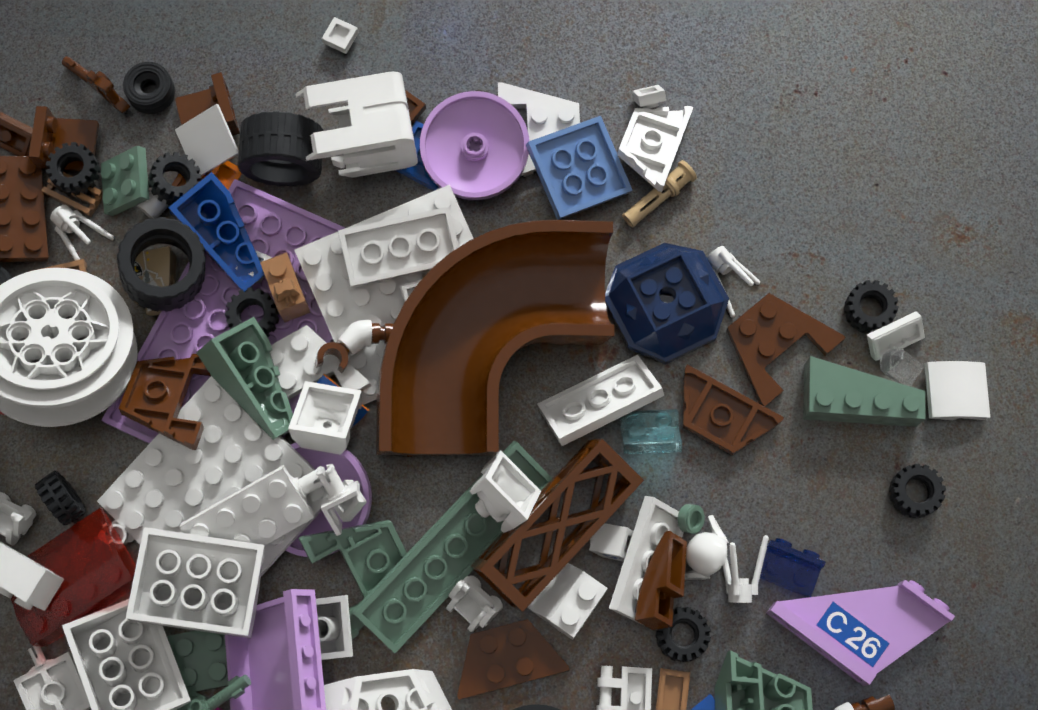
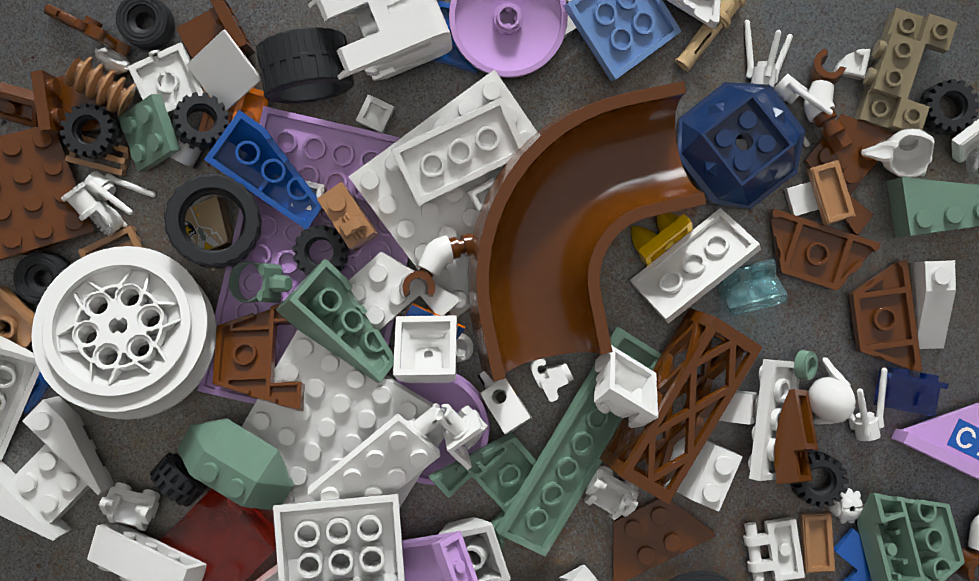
camera: 10 degrees left, 15 degrees up
none -> white connector [61,182,124,236]
none -> medium nougat piece [64,56,136,116]
none -> white animal [95,47,130,75]
none -> white plate [128,42,206,115]
none -> sand green wedge [177,419,294,510]
none -> sand green piece [229,261,292,303]
none -> white plate [356,94,395,134]
none -> white tile [456,333,473,362]
none -> white torso [478,371,533,434]
none -> white piece [530,358,574,402]
none -> yellow tile [631,212,693,267]
none -> white plant [744,20,793,88]
none -> white tile [784,182,819,216]
none -> reddish brown piece [804,49,853,153]
none -> medium nougat tile [807,160,856,225]
none -> white animal [828,488,863,524]
none -> white tile [833,49,871,80]
none -> reddish brown wing [849,259,922,372]
none -> dark tan bracket [855,8,957,132]
none -> white piece [861,128,935,178]
none -> white slope [909,260,956,349]

